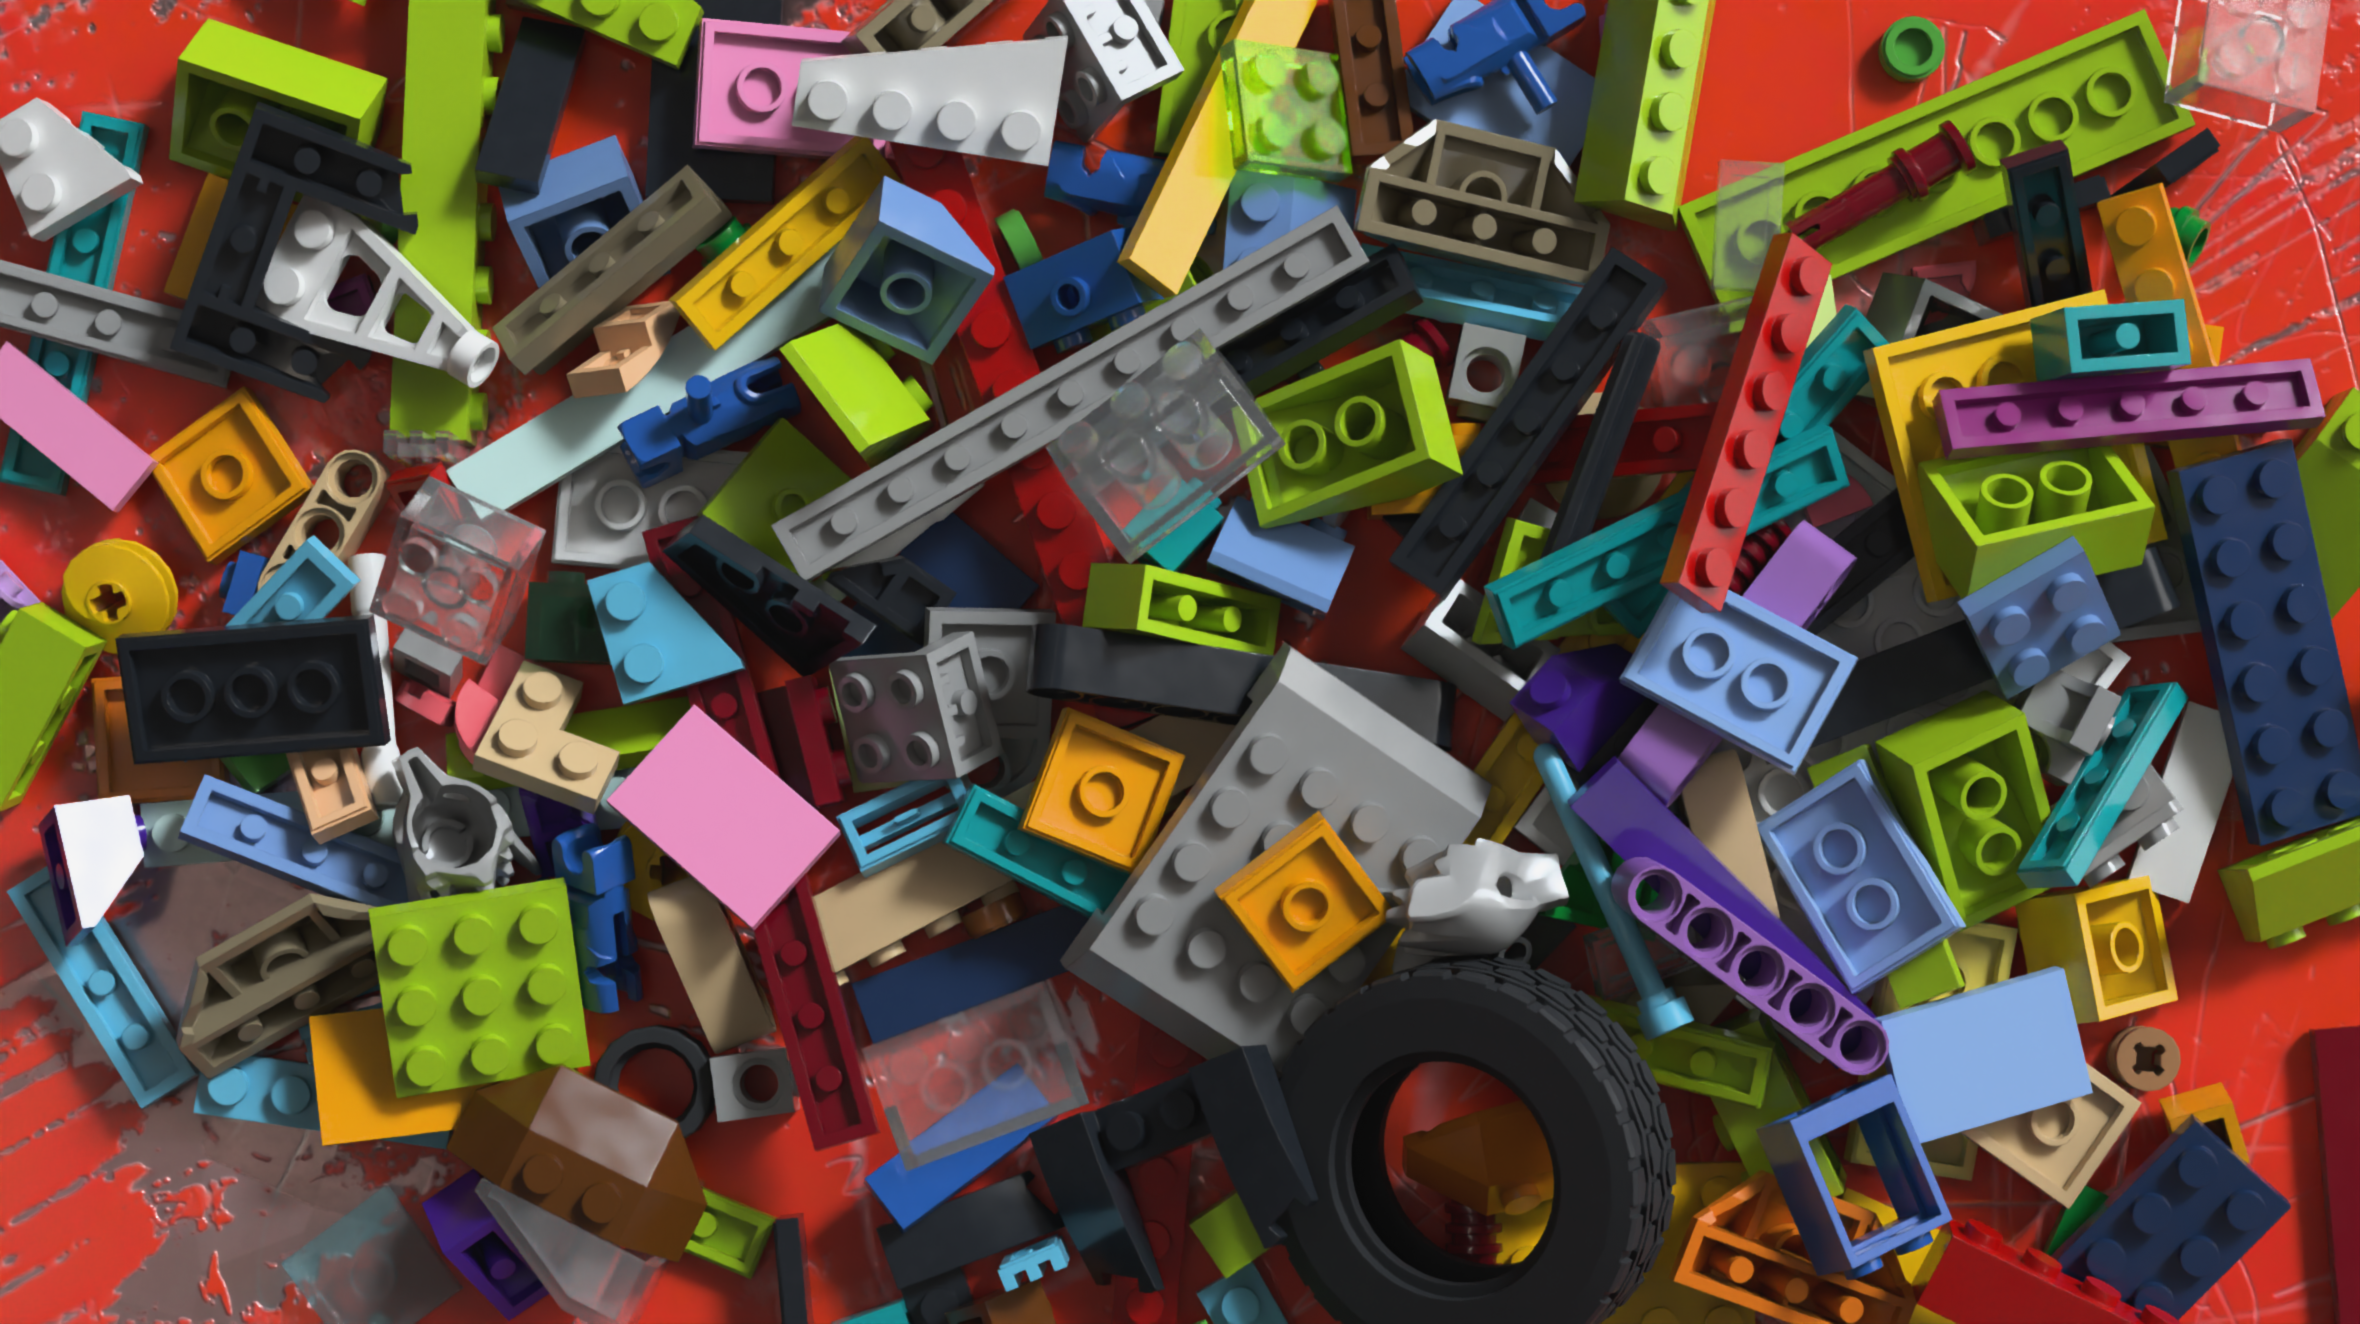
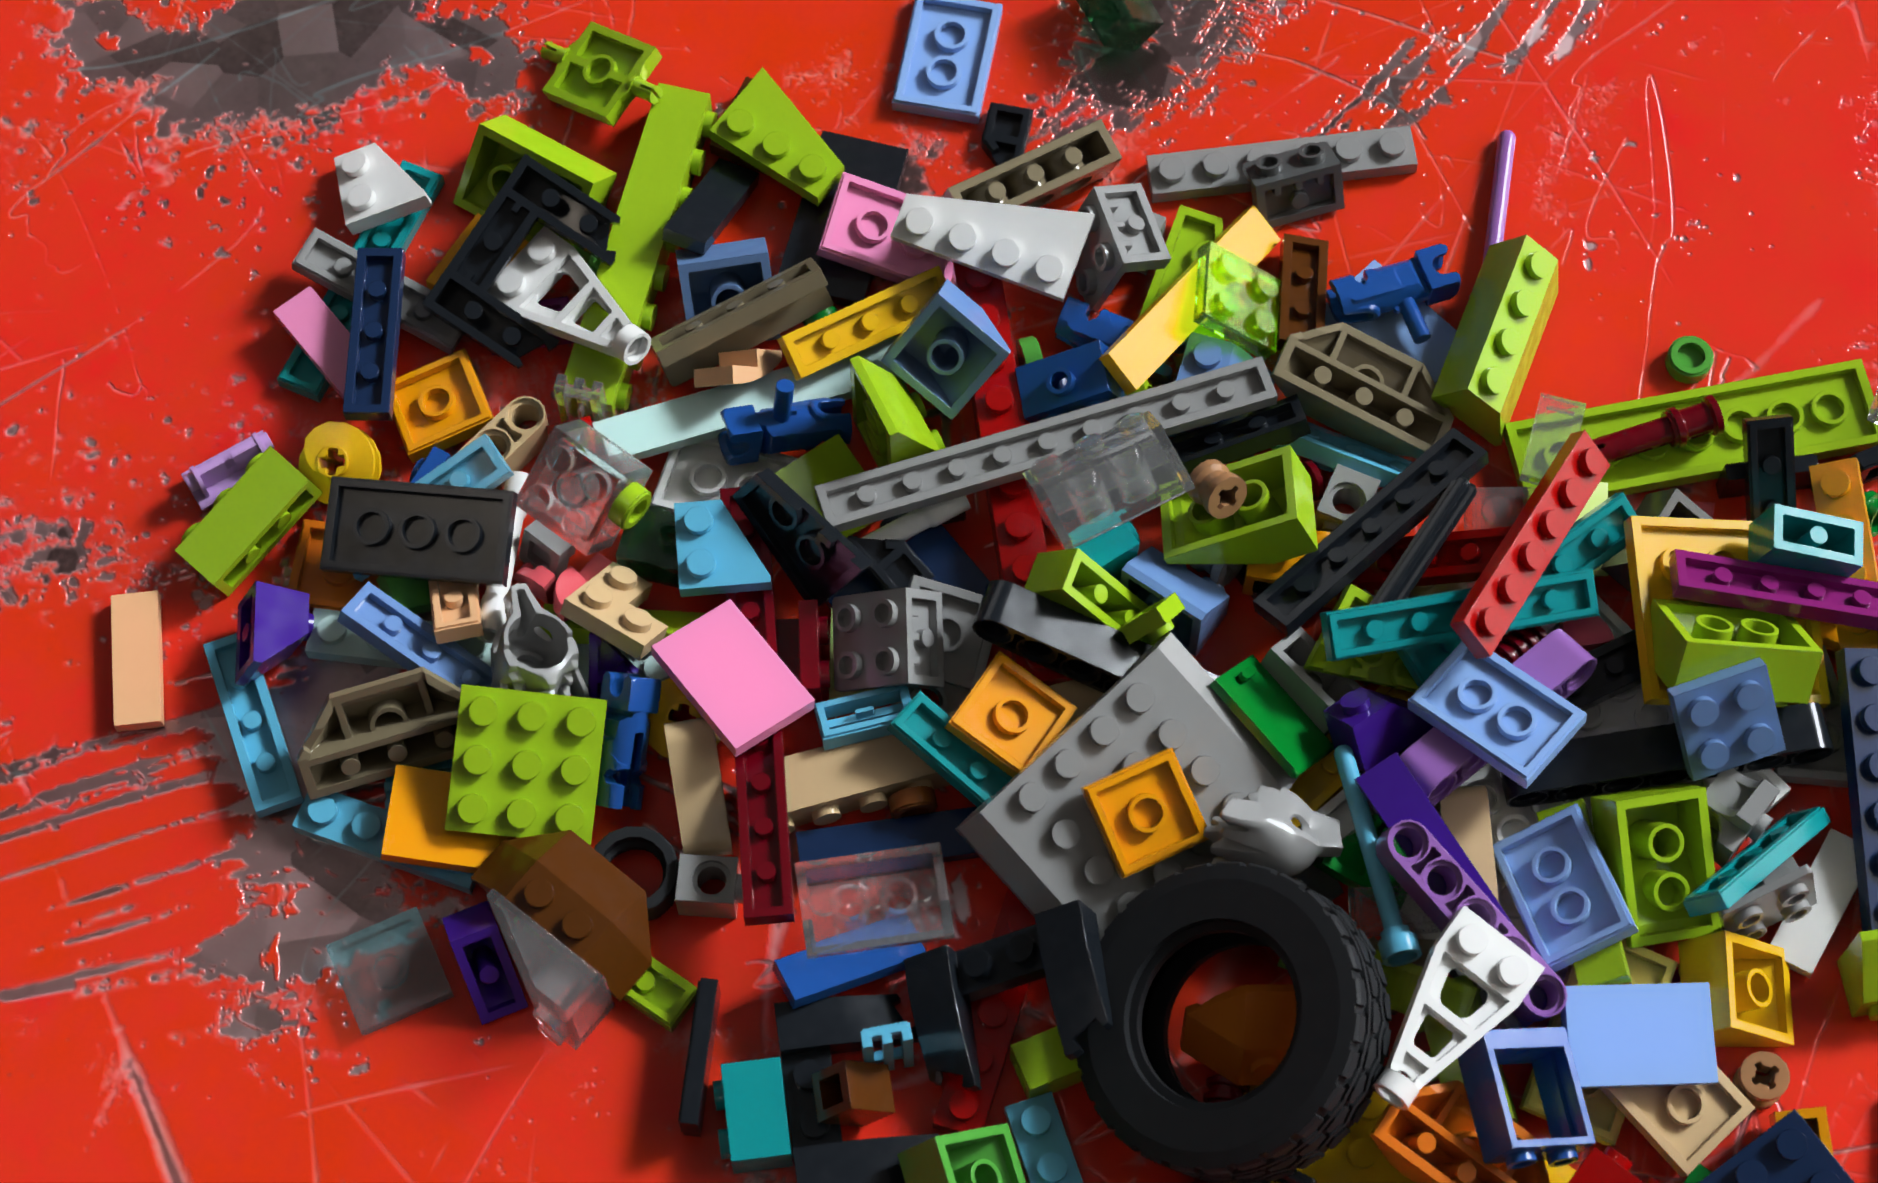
camera: 10 degrees right, 20 degrees down
none -> dark blue plate [343,248,406,421]
none -> lime tile [608,482,652,530]
none -> lime plate [1120,592,1185,644]
none -> medium nougat wheel [1186,459,1247,519]
none -> green container [1209,654,1334,779]
none -> white plate [1373,905,1545,1110]

